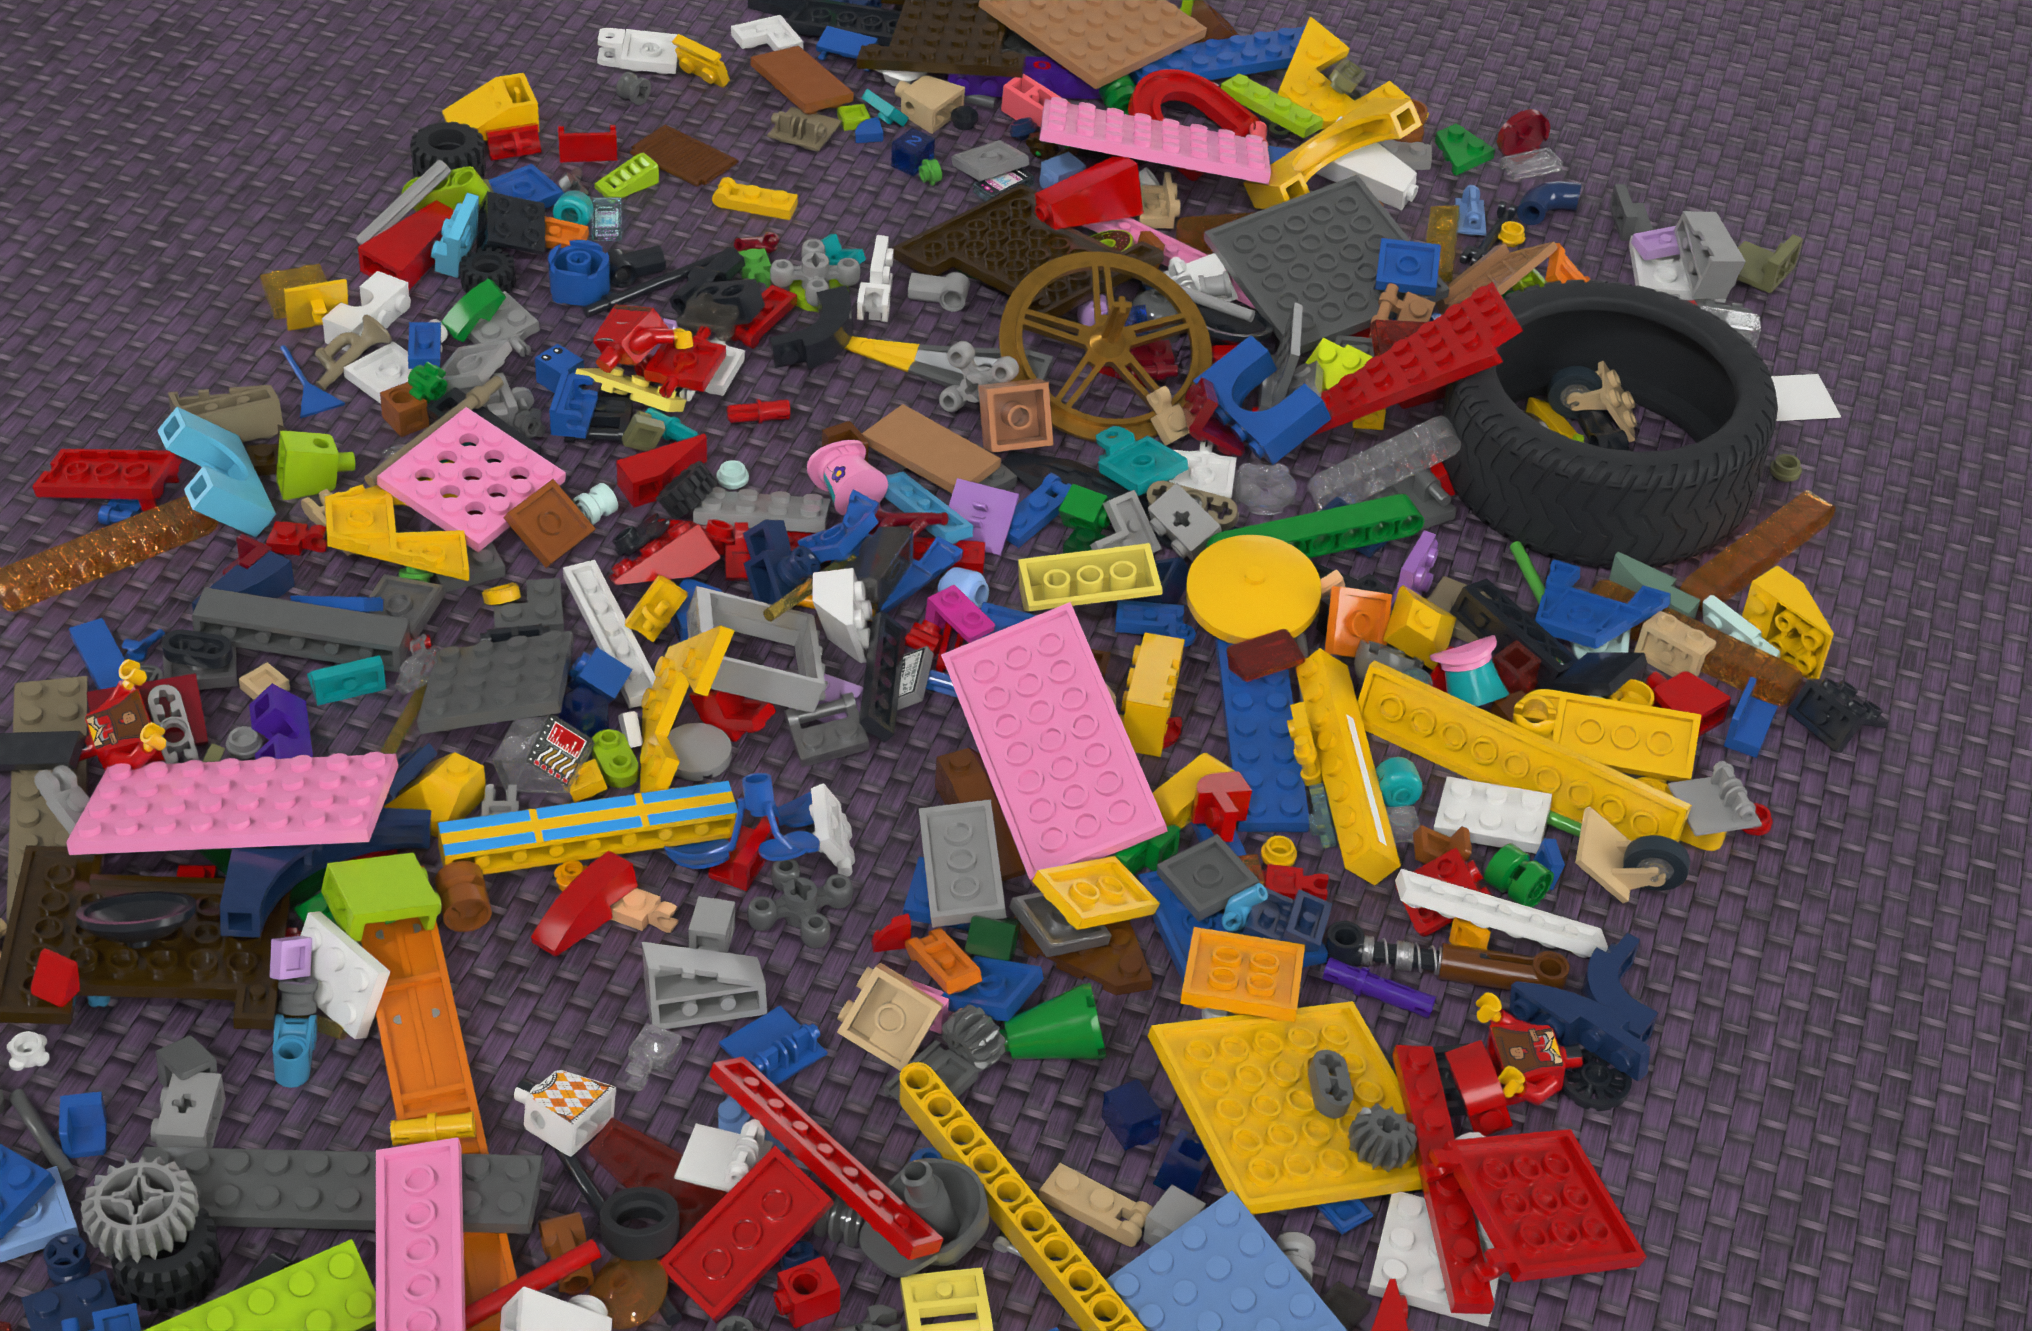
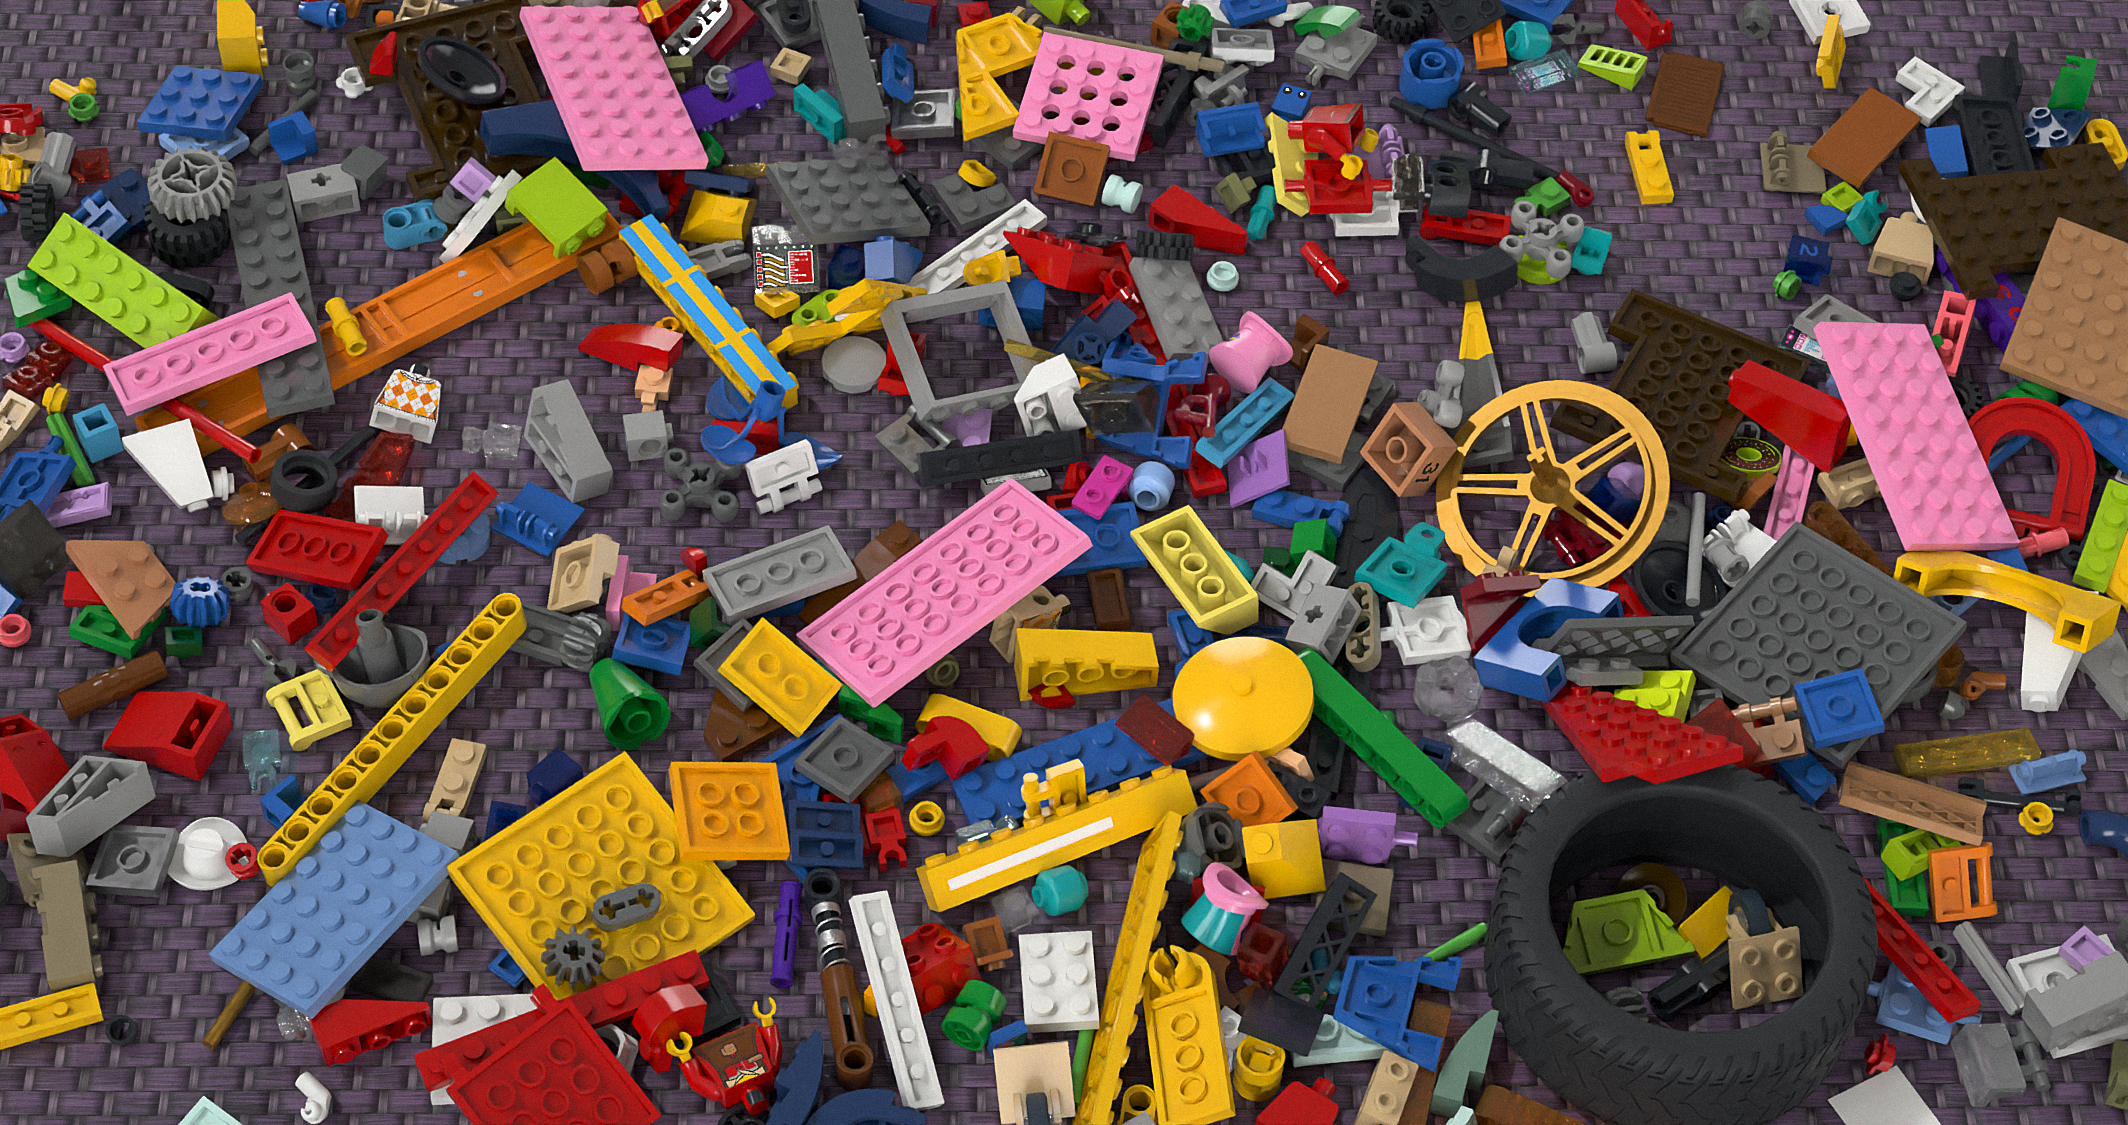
camera: 70 degrees right, 10 degrees up
white plate [857,235,894,322] -> none
dark azure arm [1222,883,1268,932] -> none

